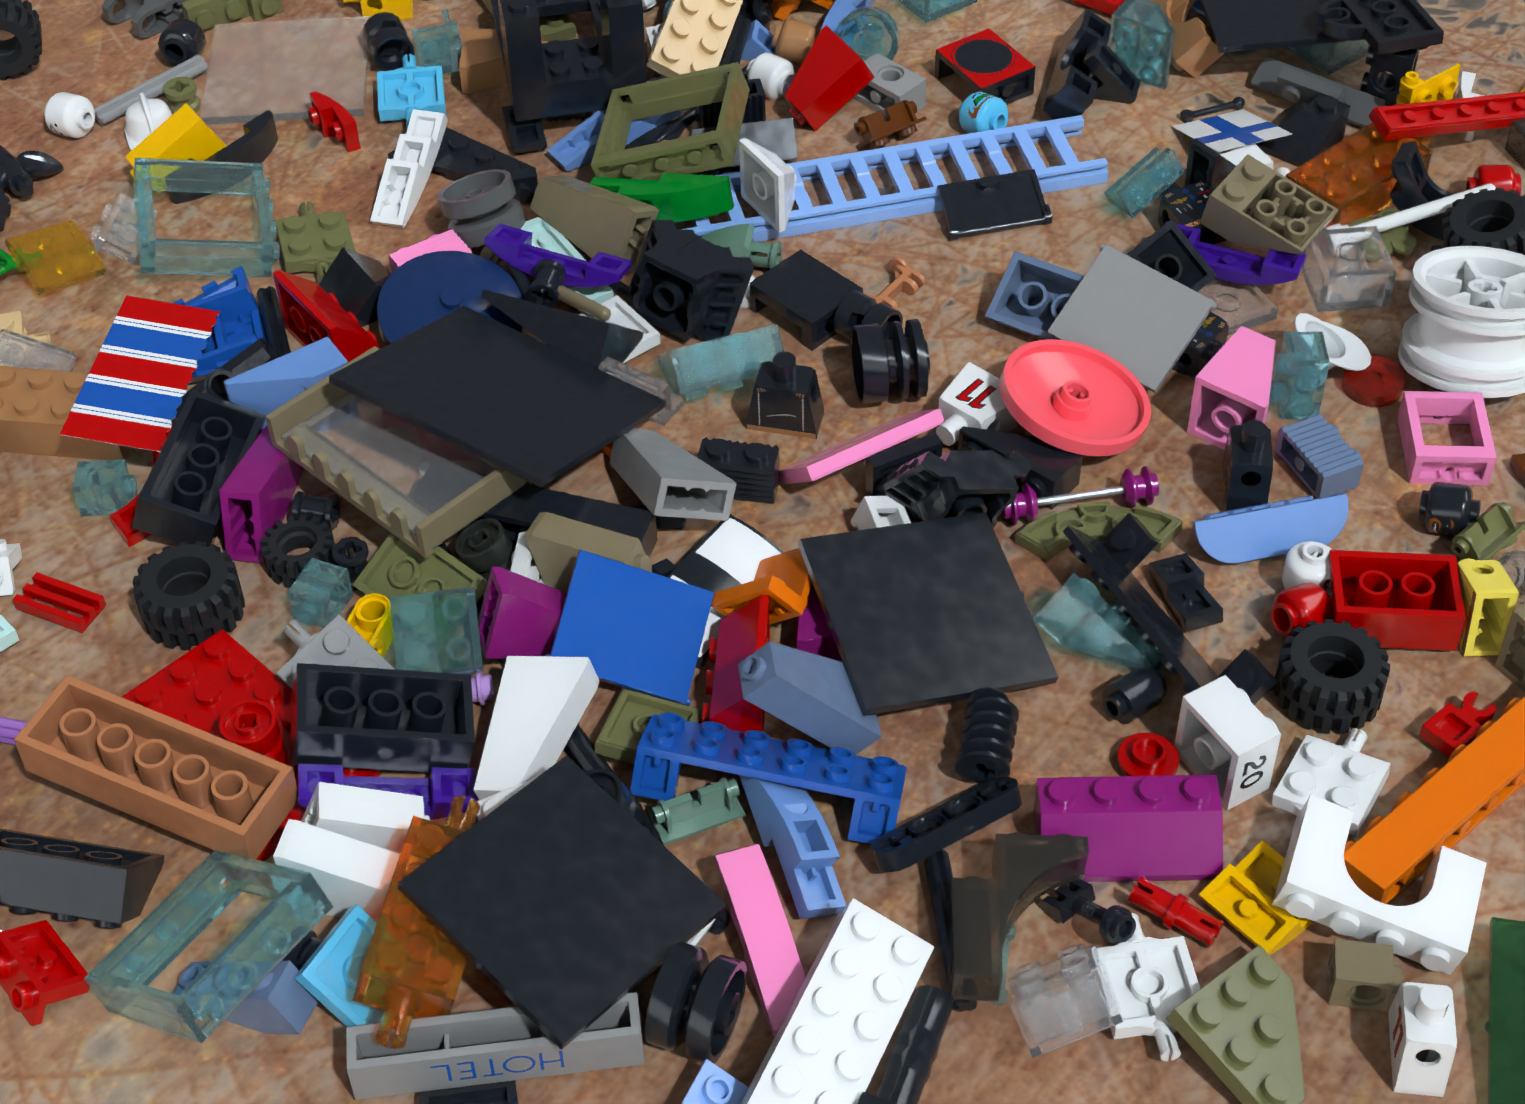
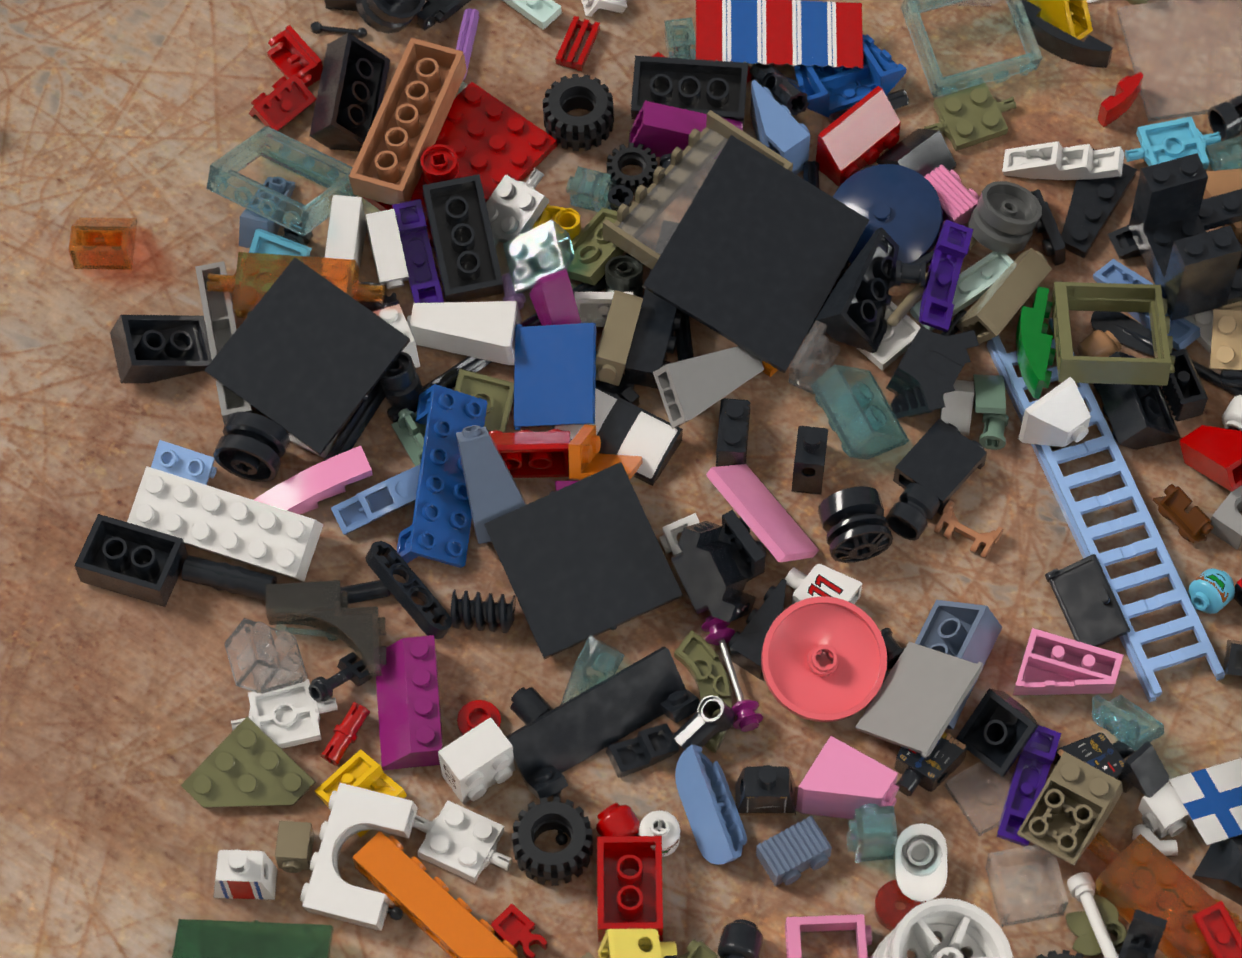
camera: 85 degrees right, 15 degrees up
none -> black piece [672,695,735,751]
none -> bright pink wedge [1013,628,1123,695]

